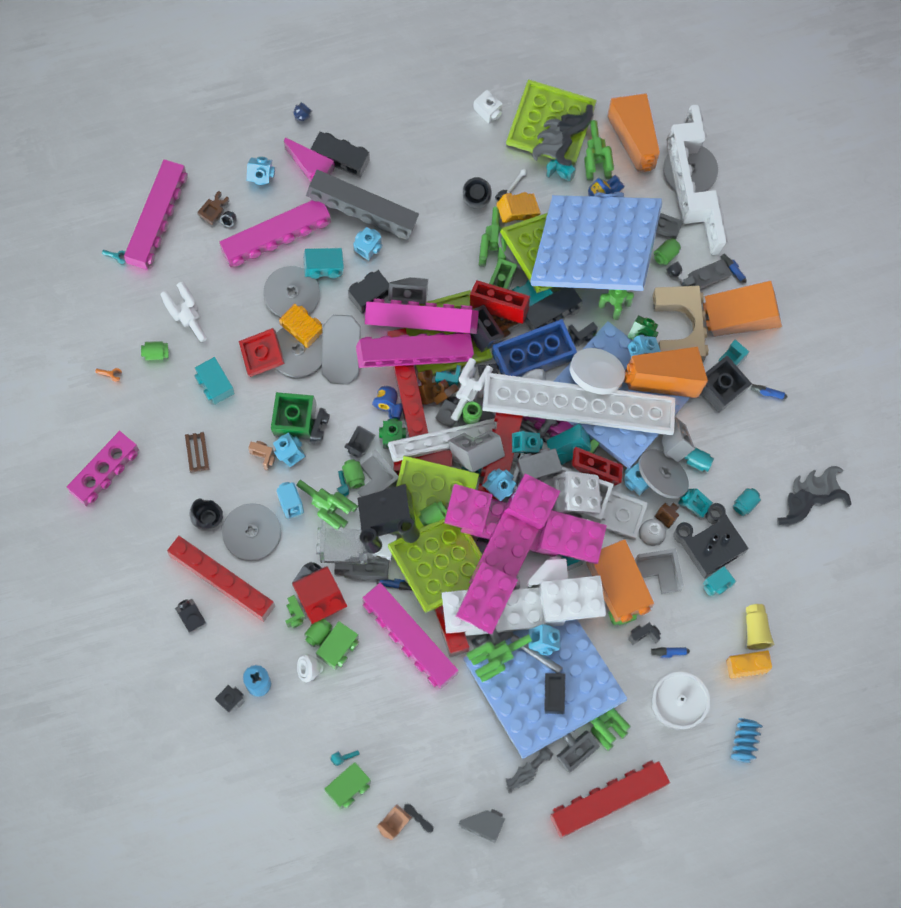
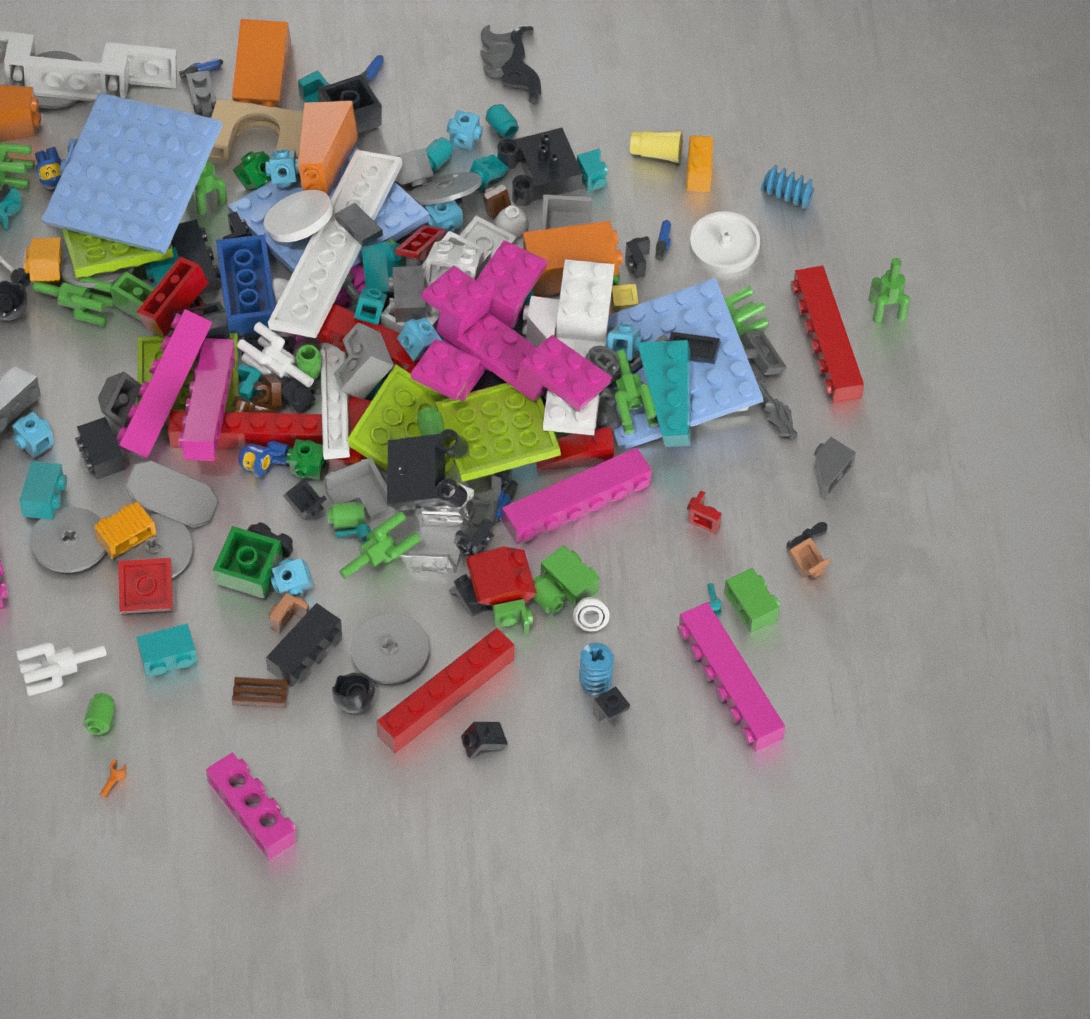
camera: 75 degrees left, 15 degrees down
medium azure brick [276,482,304,519] -> none
none -> black brick [266,603,342,687]
none -> tile [335,203,383,247]
none -> medium azure brick [447,110,483,151]
none -> black bracket [454,518,495,555]
none -> dark grey wheel [585,345,620,383]
none -> light yellow plate [611,284,639,311]
none -> teal wedge [637,340,691,447]
none -> dark pink brick [677,602,785,752]
none -> red bracket [687,491,722,535]
none -> bright green plant [868,258,910,323]

